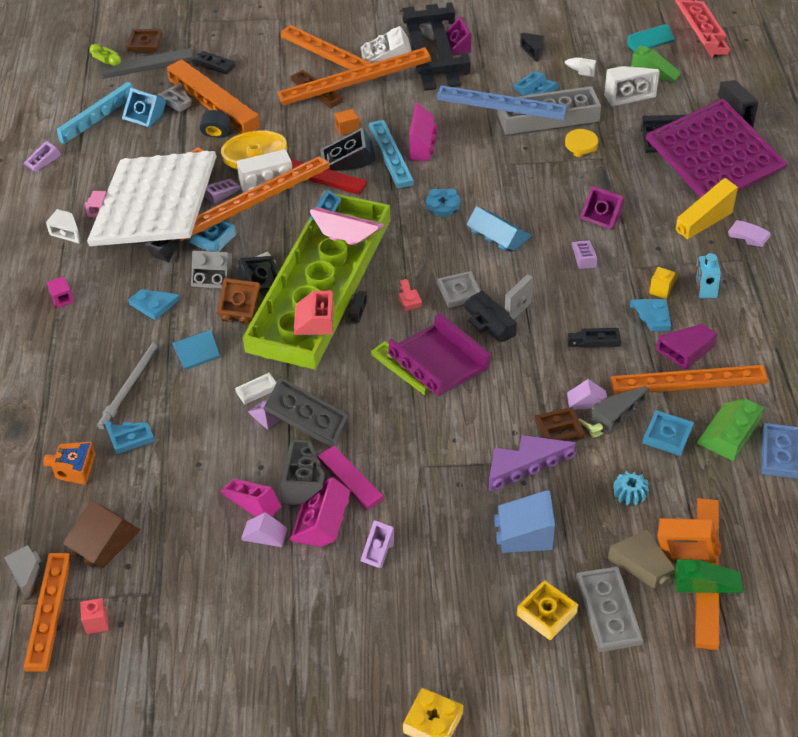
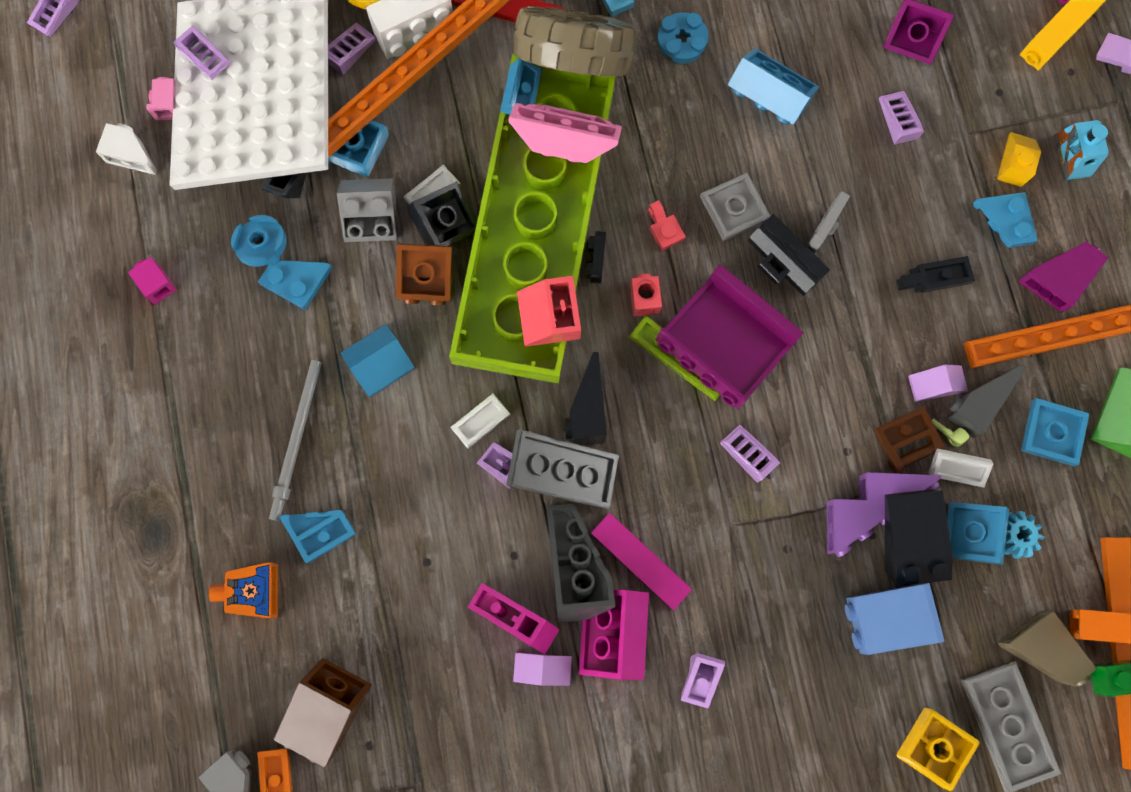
camera: 15 degrees left, 30 degrees up
none -> lavender slope [173,25,231,80]
none -> dark azure plate [231,215,287,267]
none -> dark tan wheel [513,6,637,76]
none -> black slope [564,352,607,445]
none -> coral brick [630,274,662,317]
none -> lavender slope [720,425,780,483]
none -> black slope [884,488,953,586]
none -> white tile [928,449,993,488]
none -> dark azure plate [947,502,1009,565]

